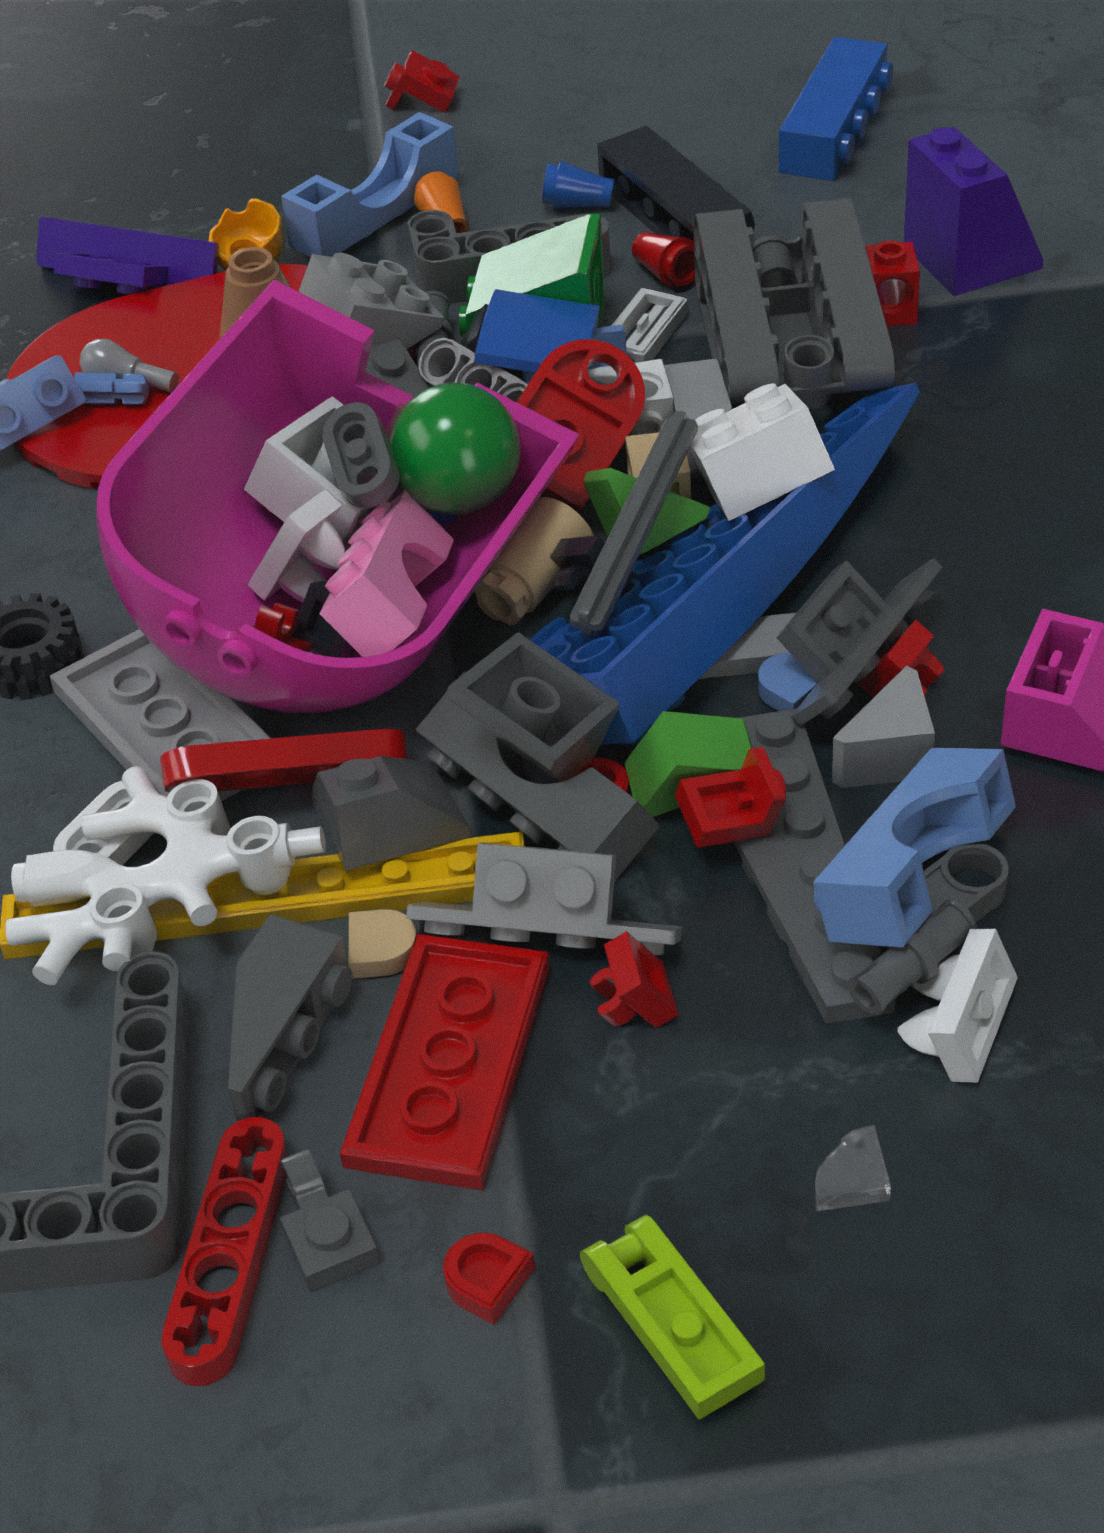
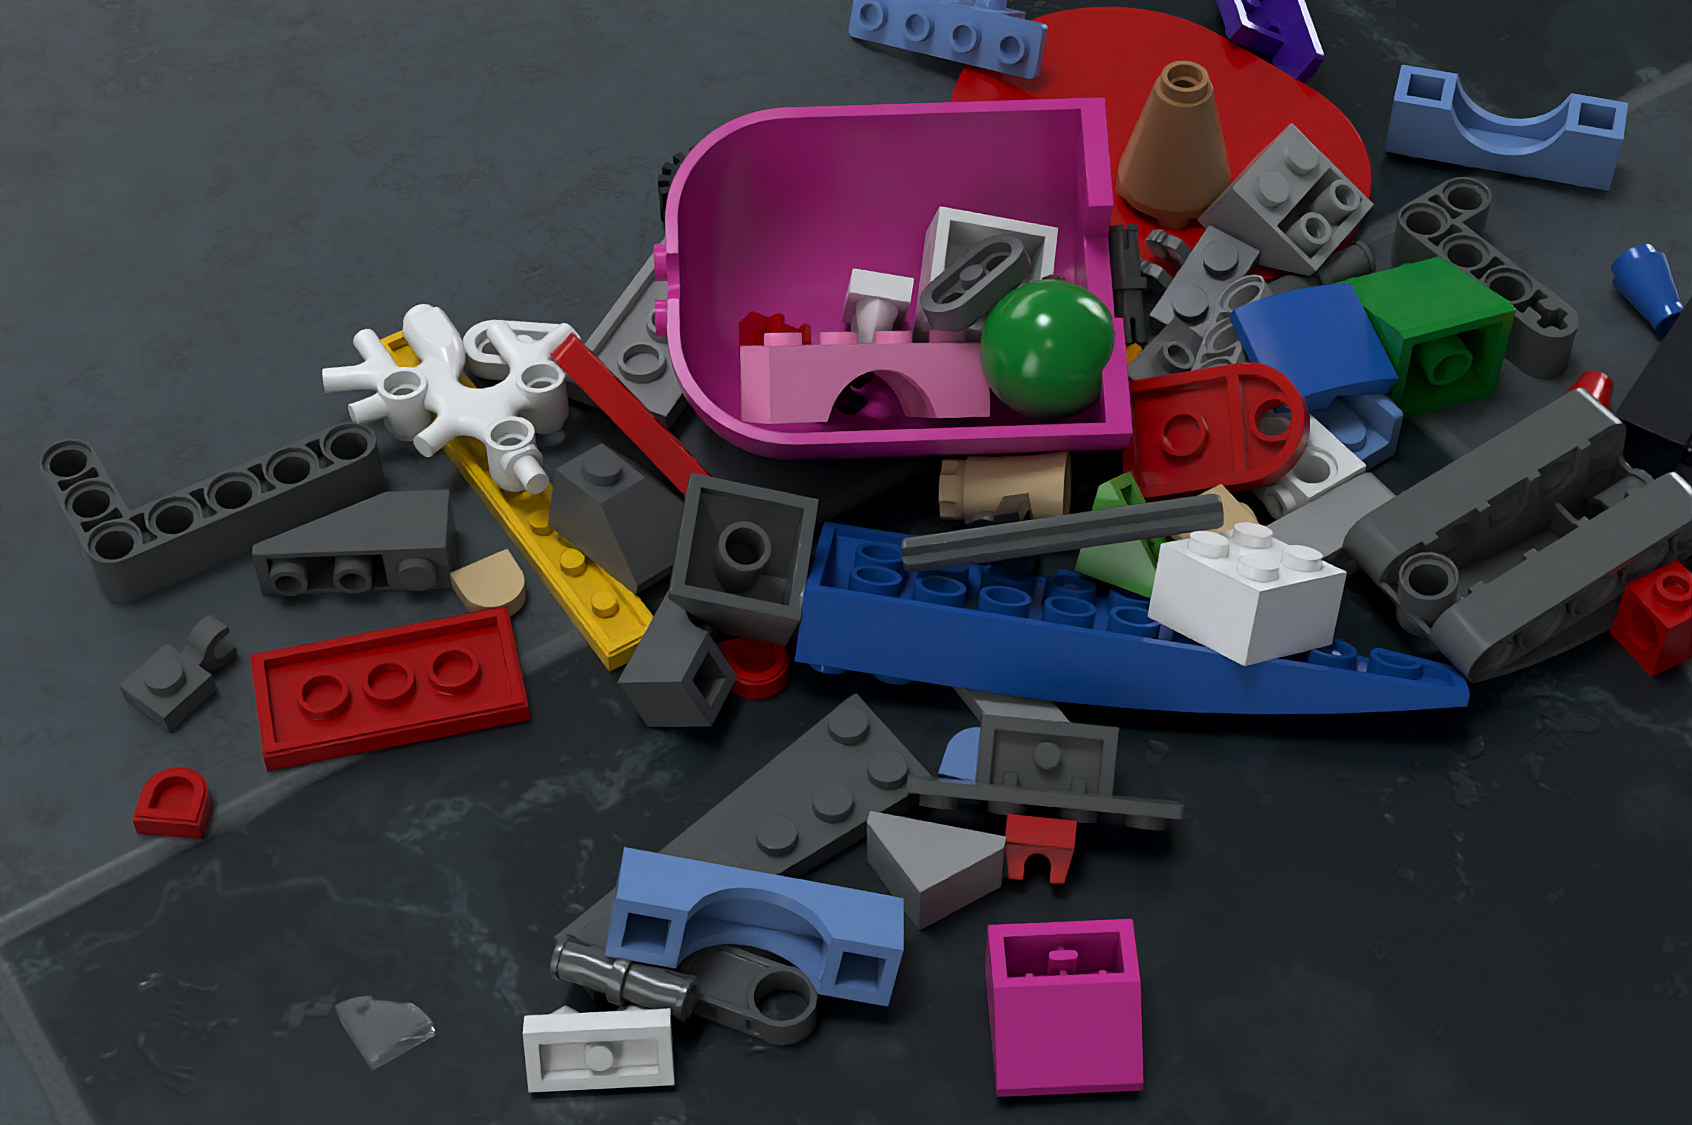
camera: 60 degrees right, 5 degrees up
medium blue axle [74,372,149,406] -> none
light grey piece [79,339,179,393] -> none
red beam [161,1117,289,1387] -> none
light orange hair [208,199,284,271] -> none
light grey bracket [406,843,682,955] -> none
orange cone [414,171,469,234] -> none
lime plate [580,1215,765,1420] -> none
red tile [590,931,679,1028] -> none
white tile [611,288,688,363] -> none
bright green slope [624,711,753,817] -> none
red bracket [675,747,786,848] -> none

